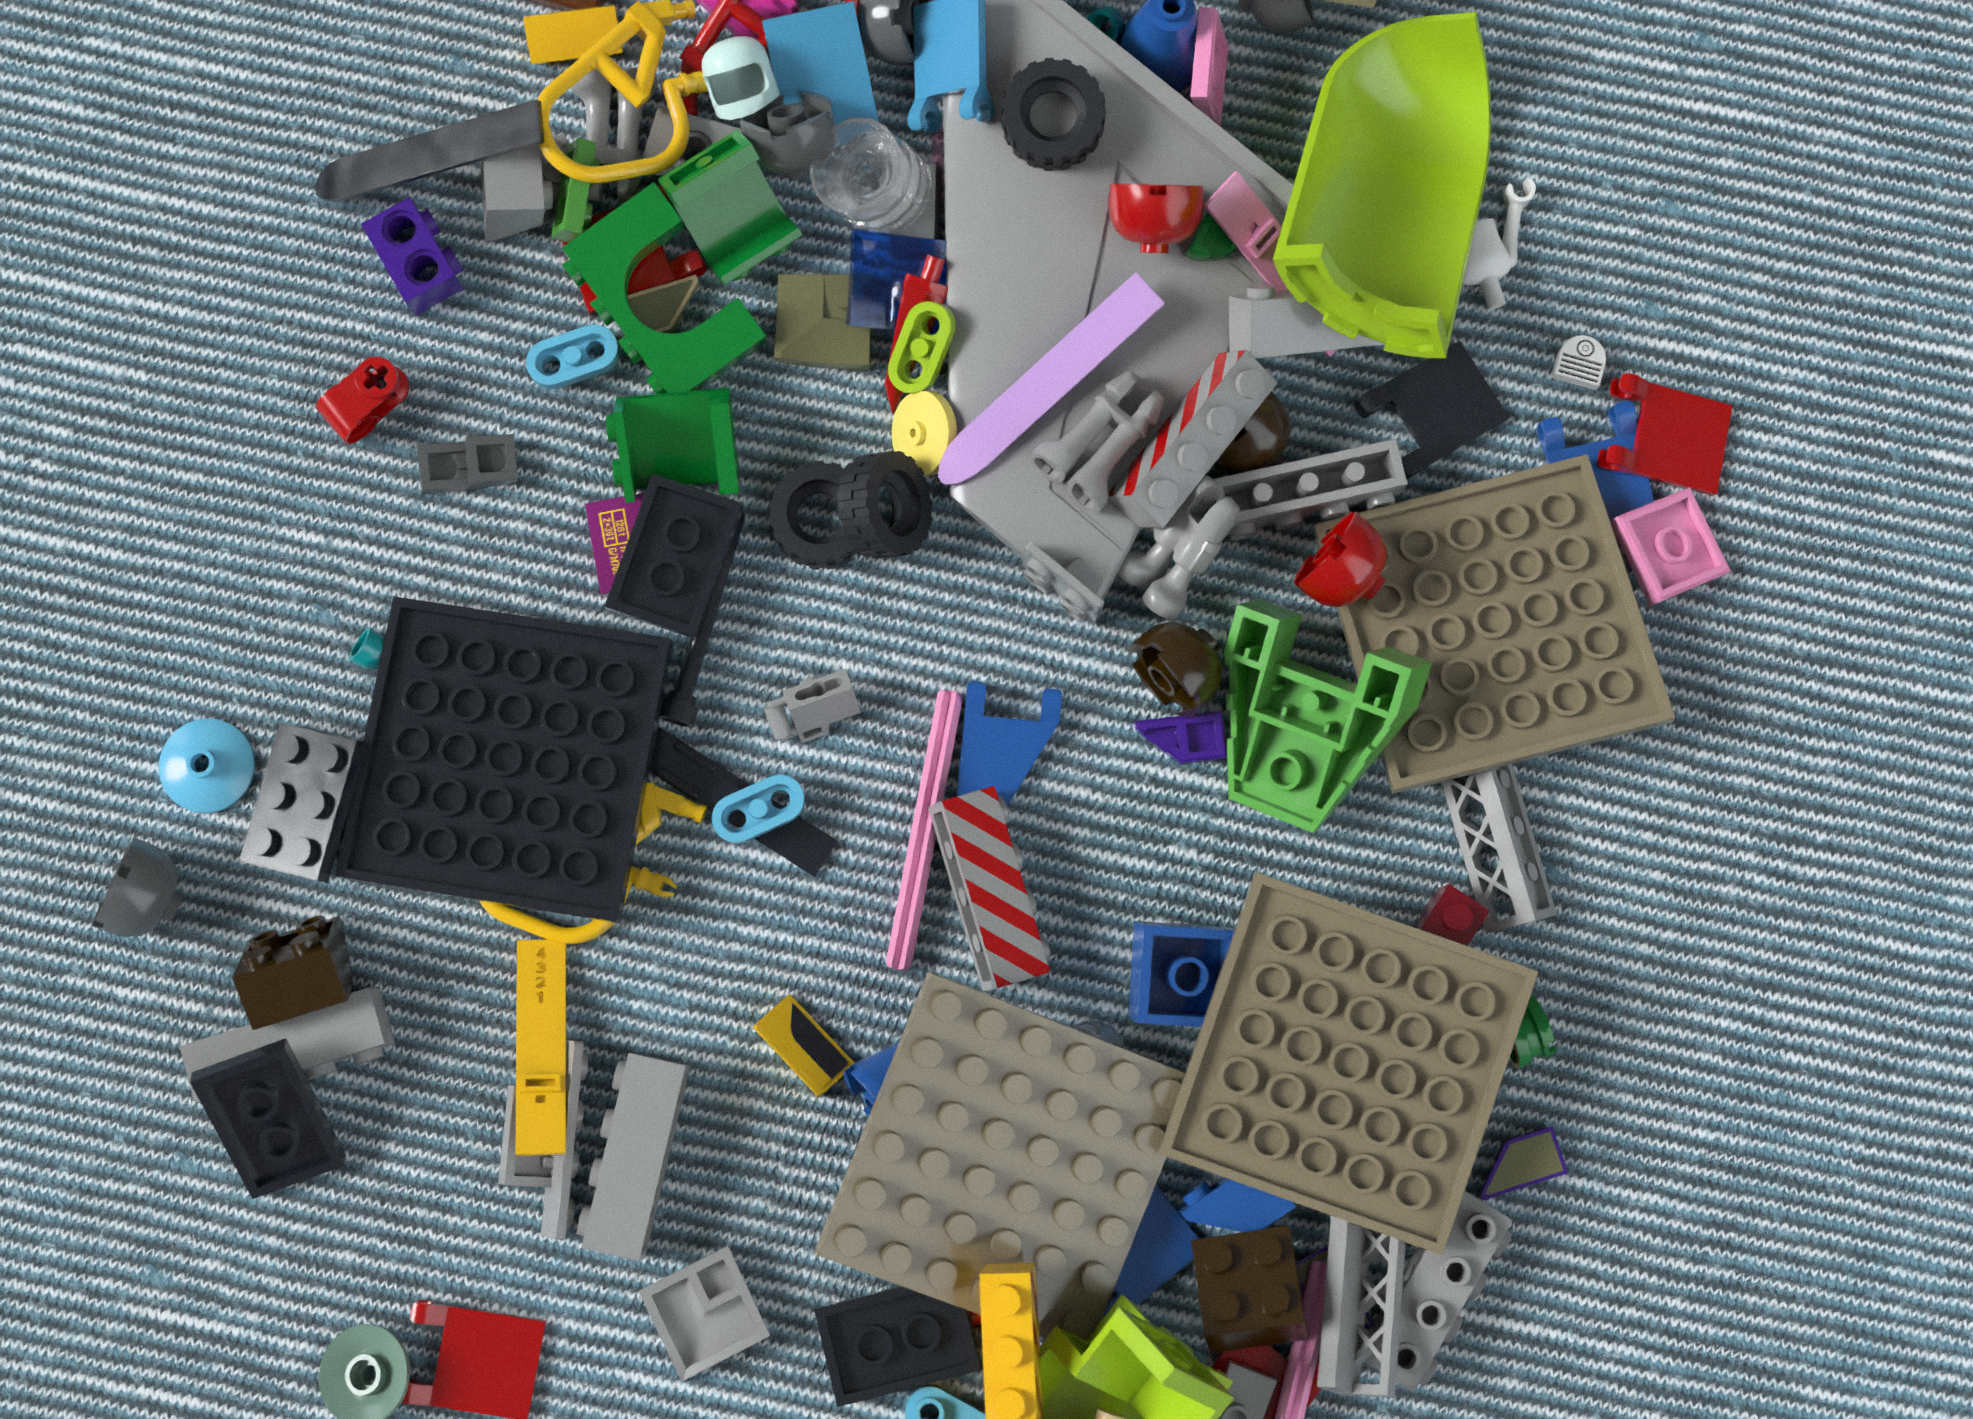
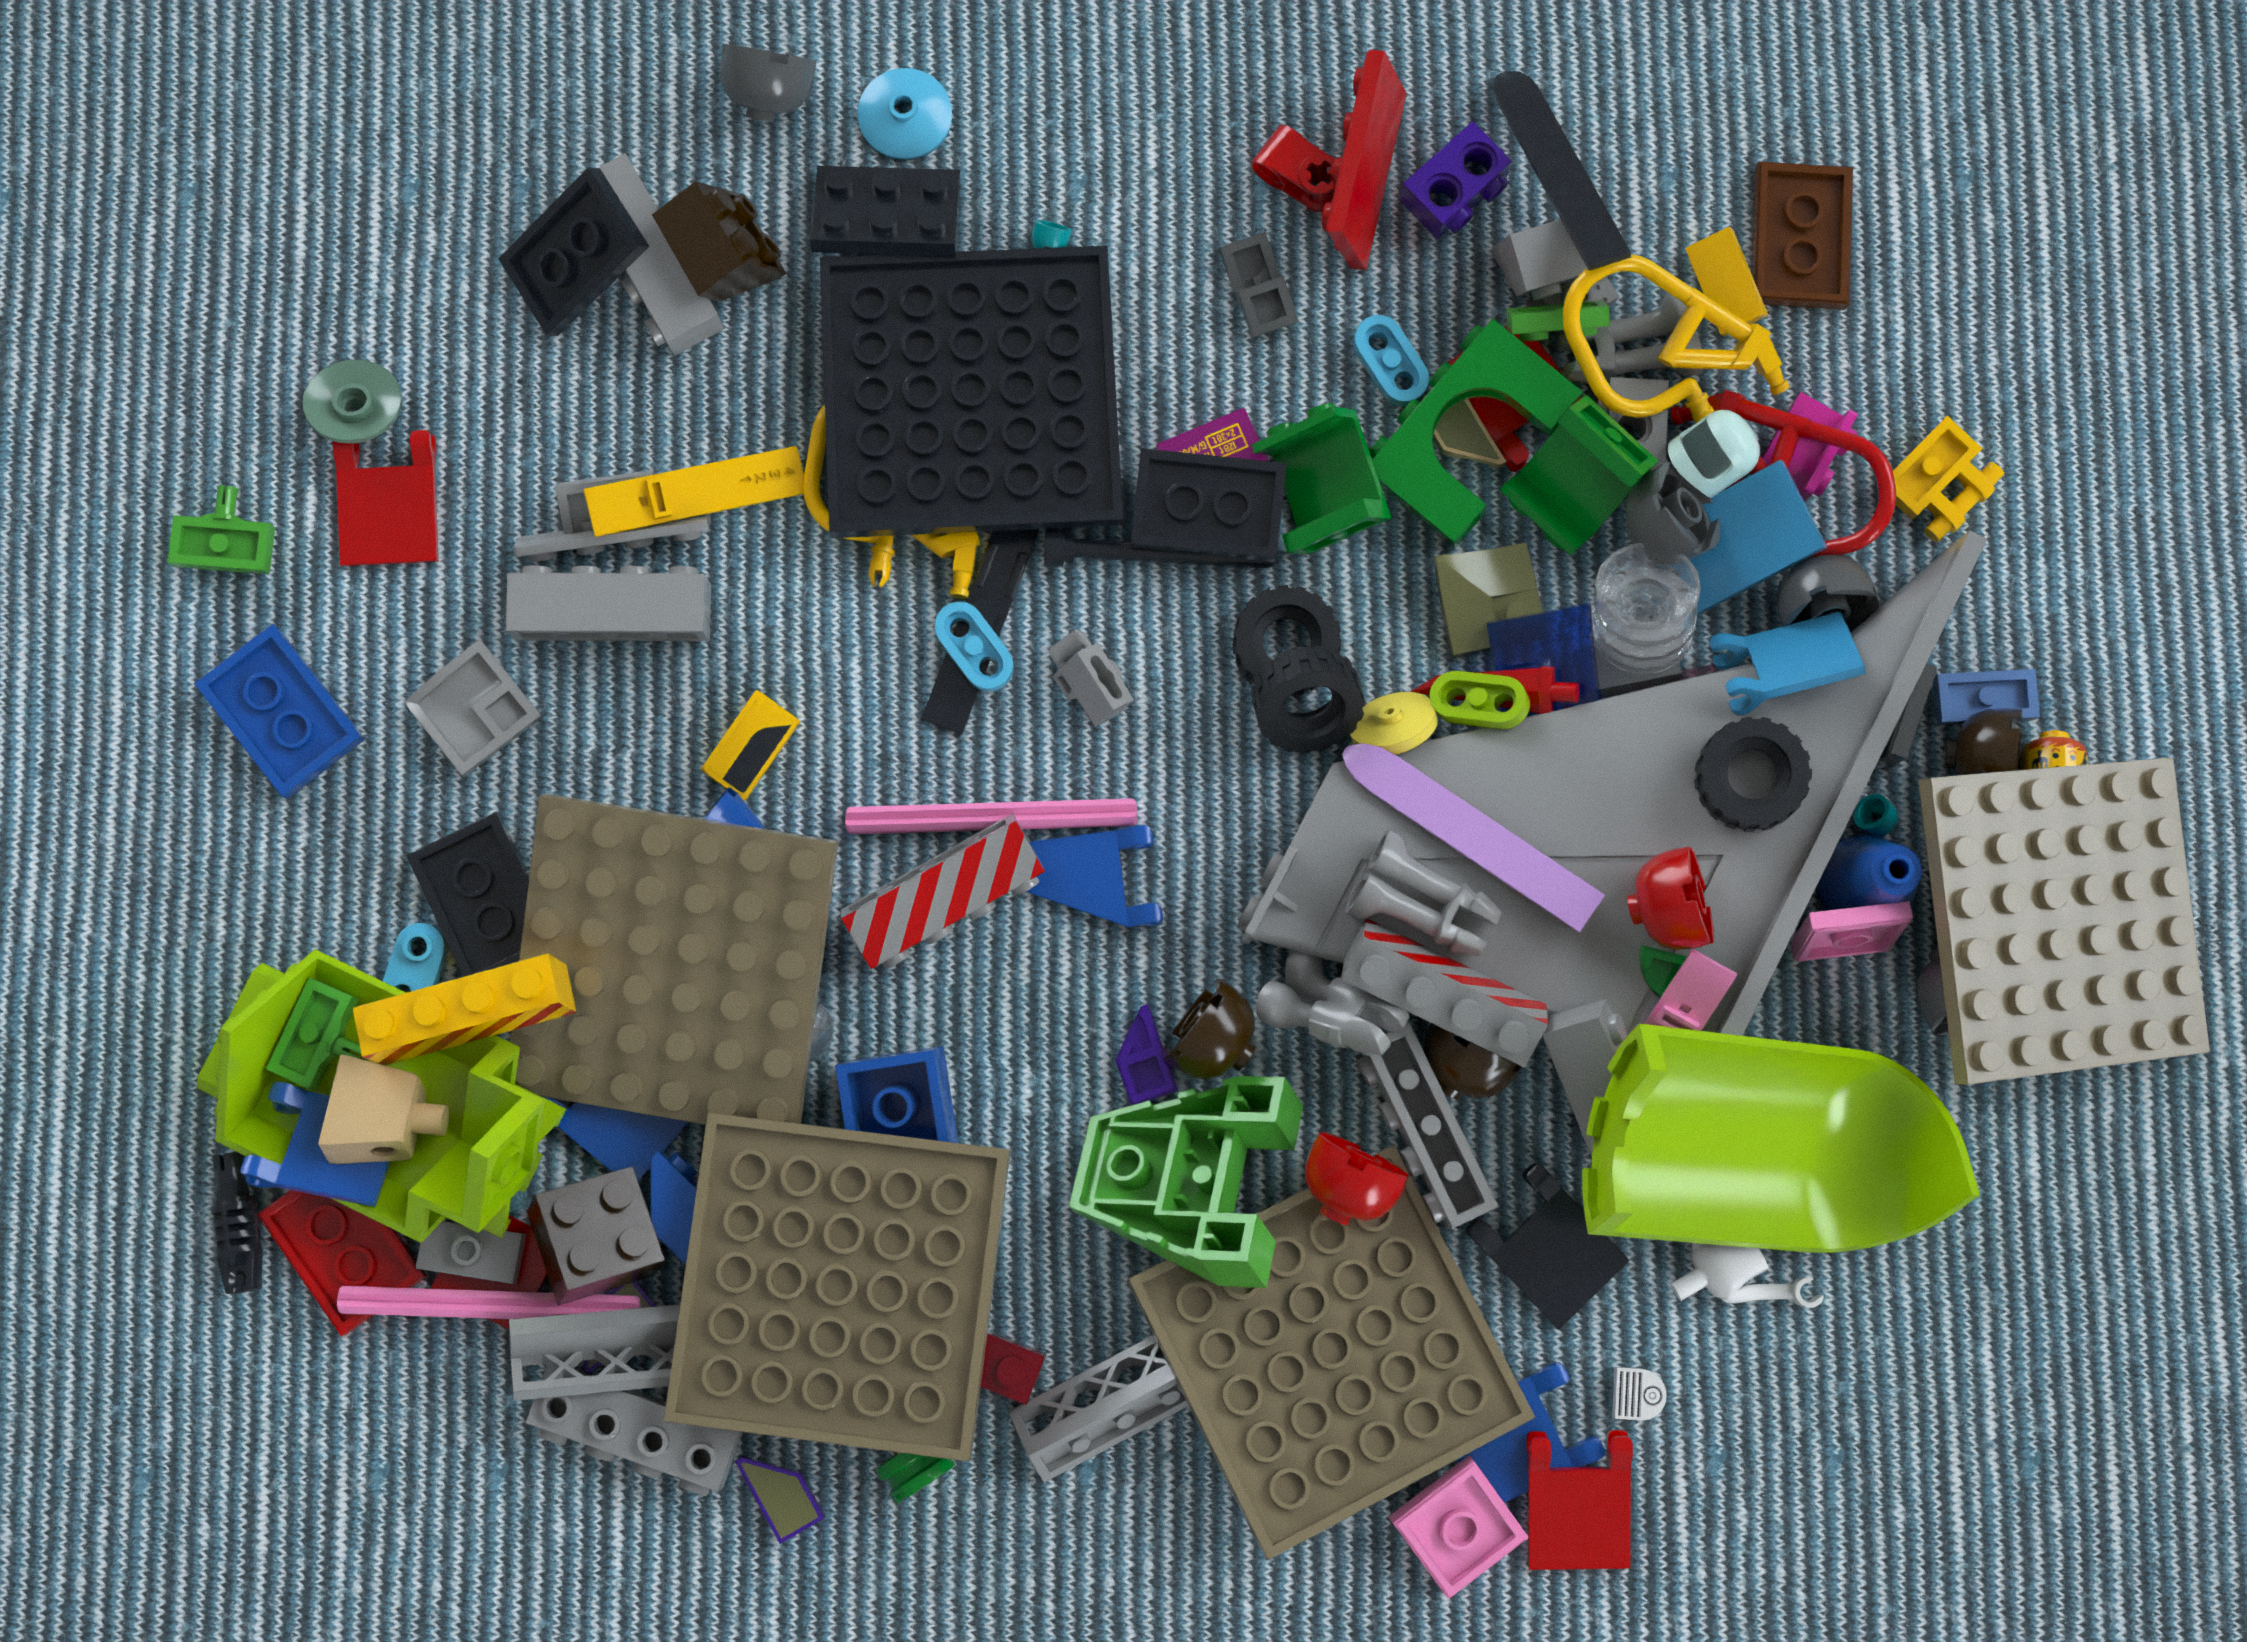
camera: 80 degrees right, 0 degrees up
none -> red tile [1322,50,1407,270]

